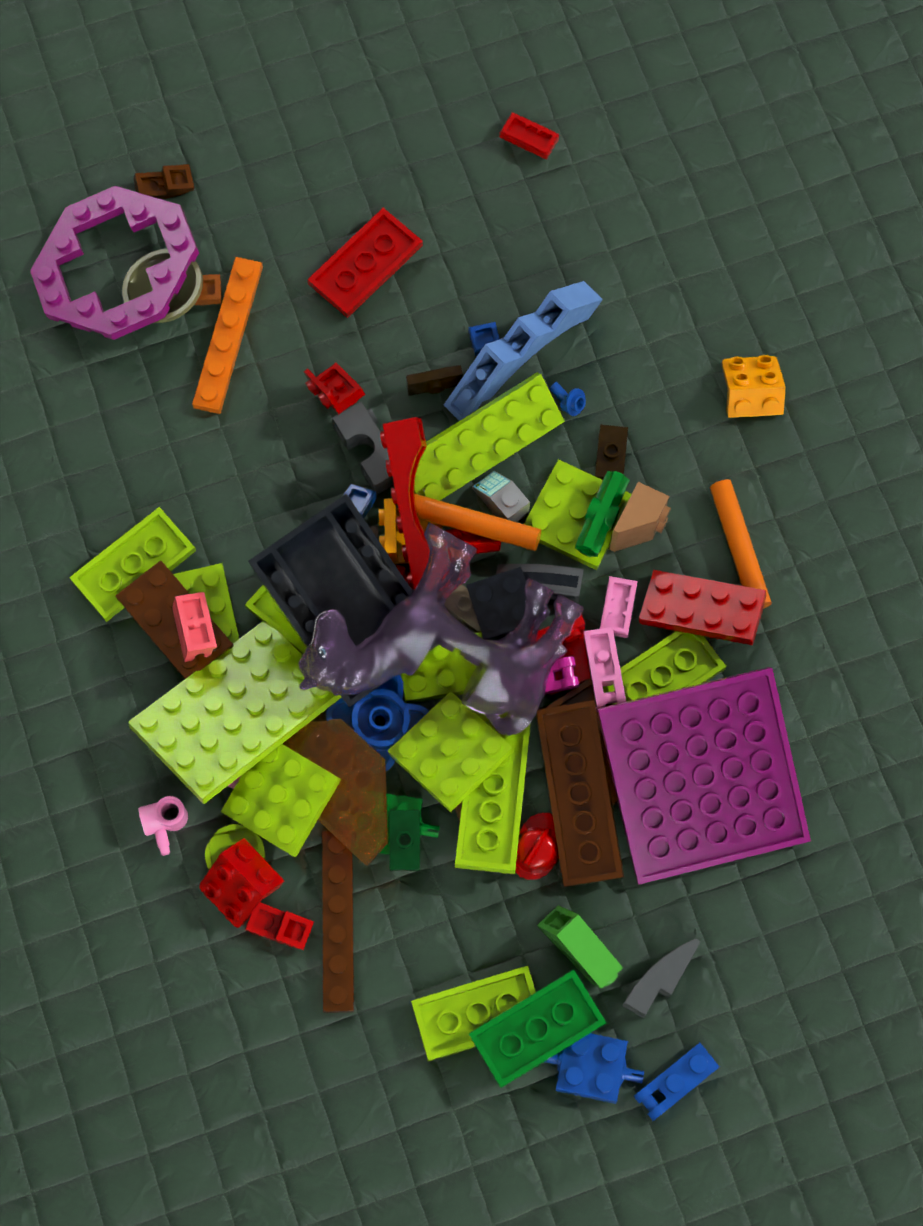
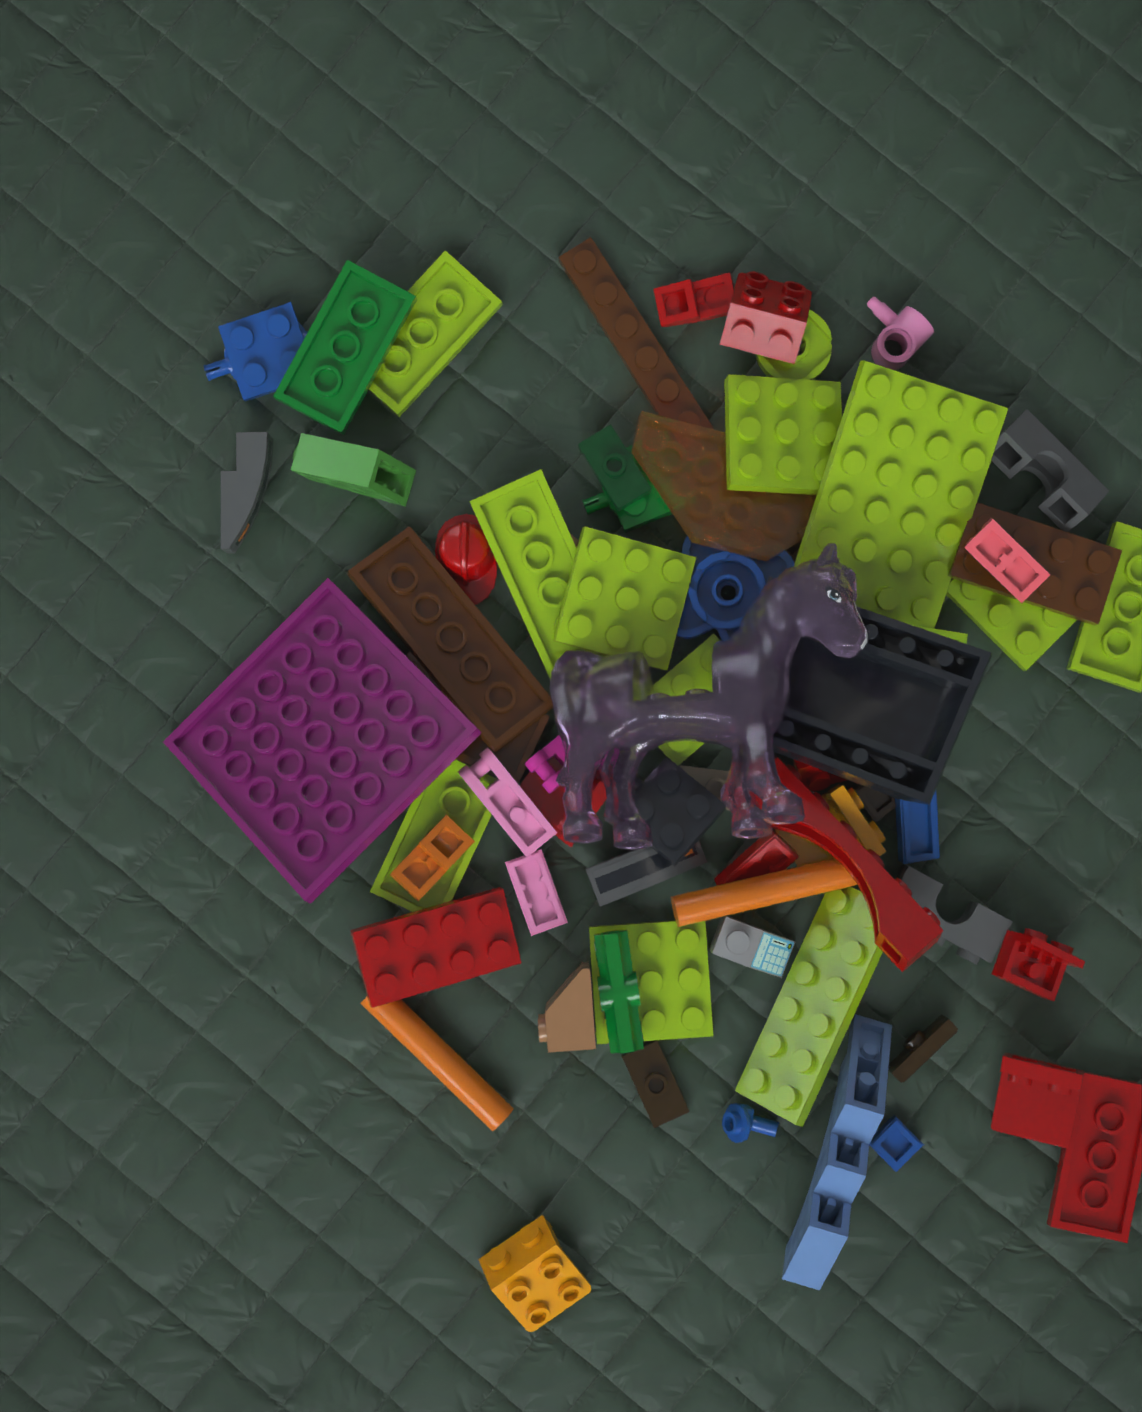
camera: 145 degrees right, 15 degrees up
blue plate [633,1043,720,1121] -> none
none -> orange slope [390,815,475,902]
none -> dark grey arch [991,409,1109,532]
none -> red bracket [991,1052,1084,1148]

